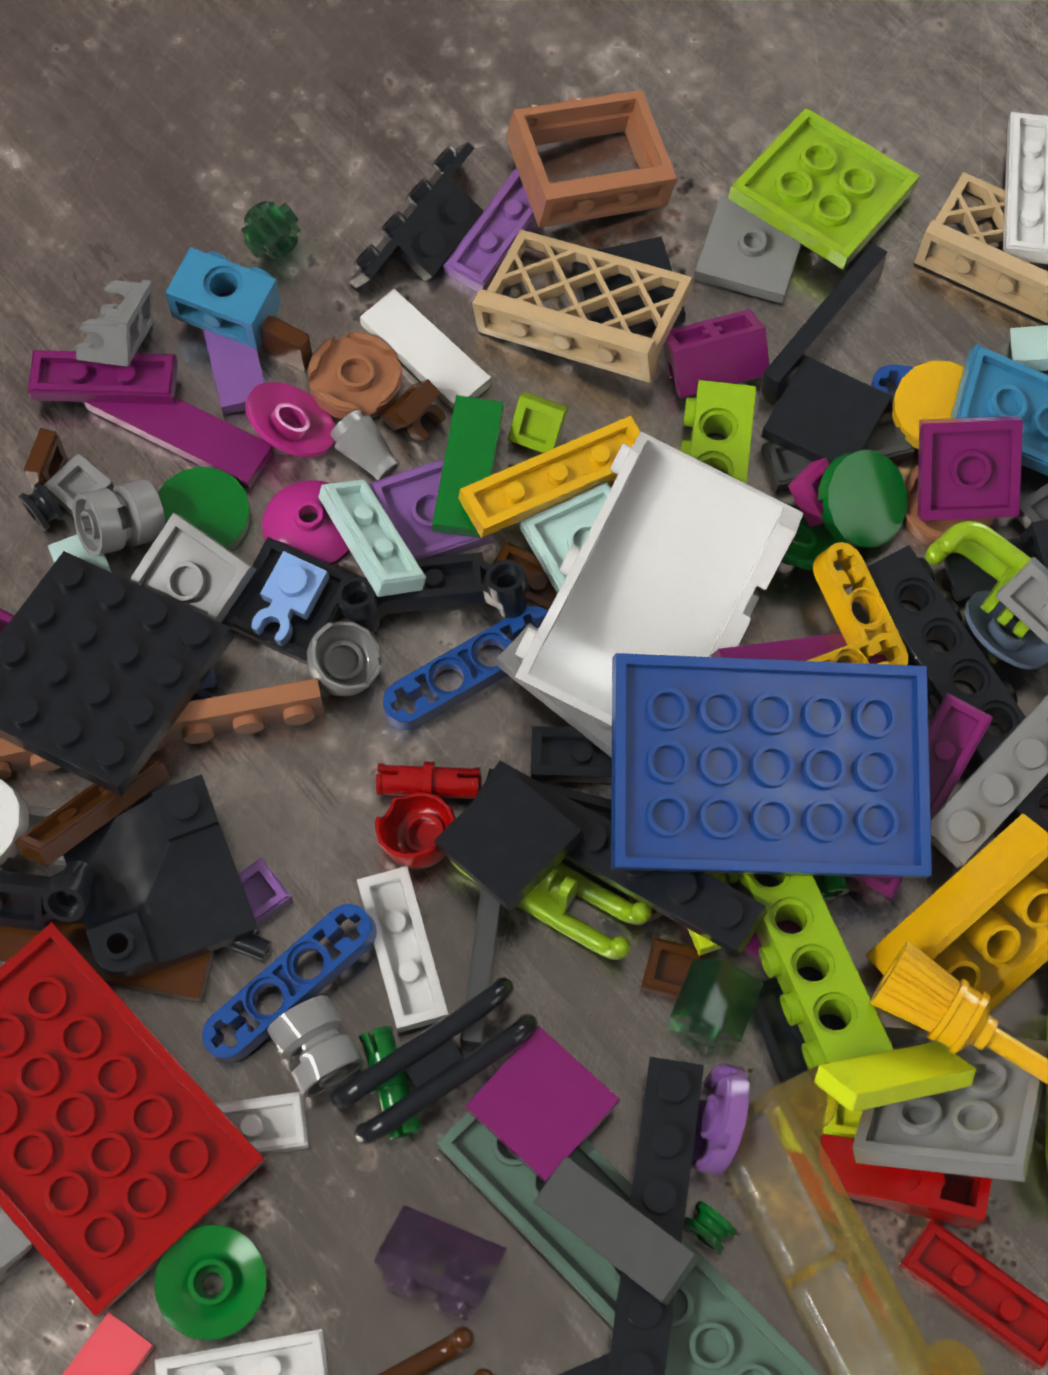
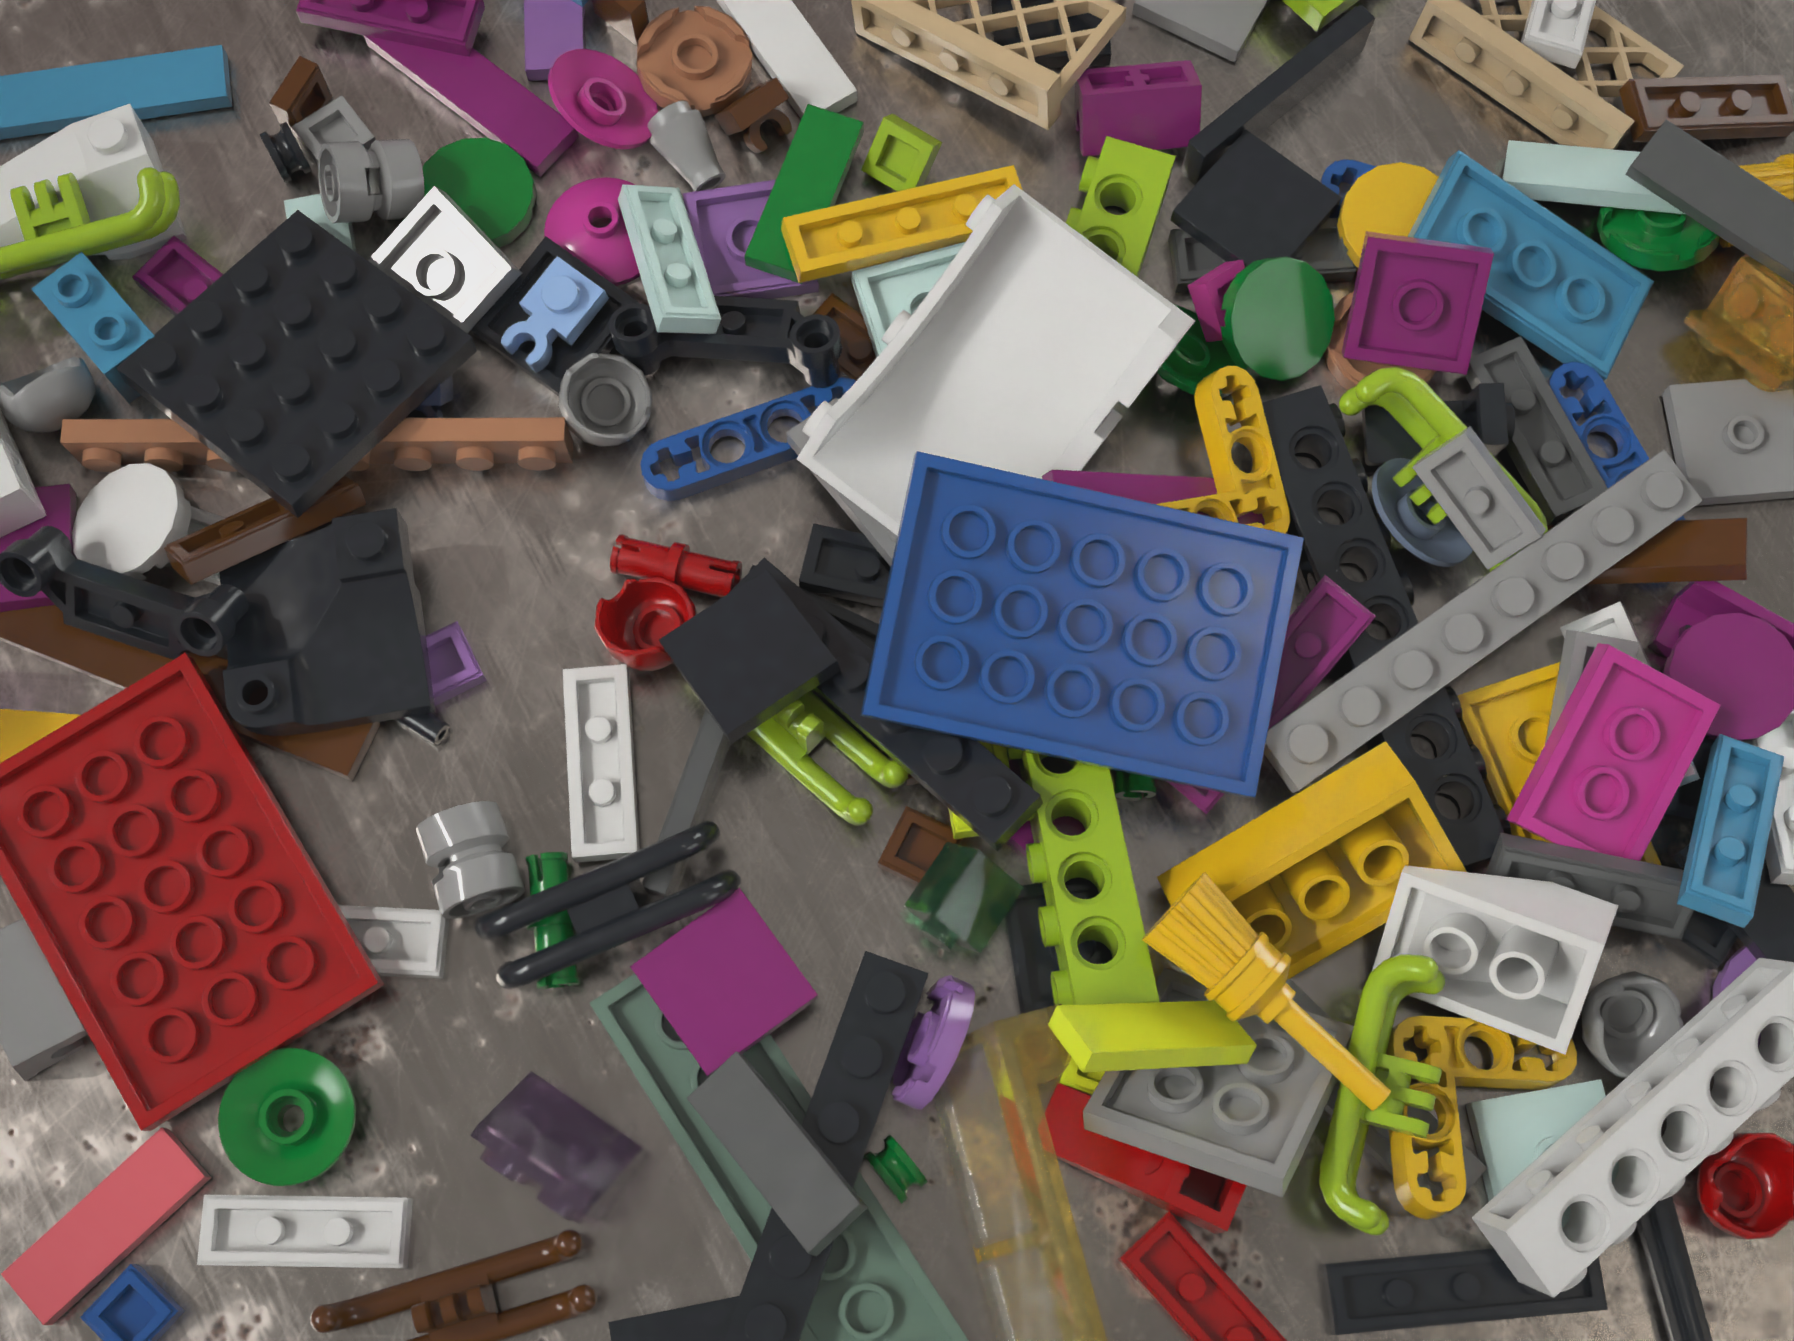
camera: 10 degrees right, 5 degrees up
blue beam [202,904,377,1062] -> none

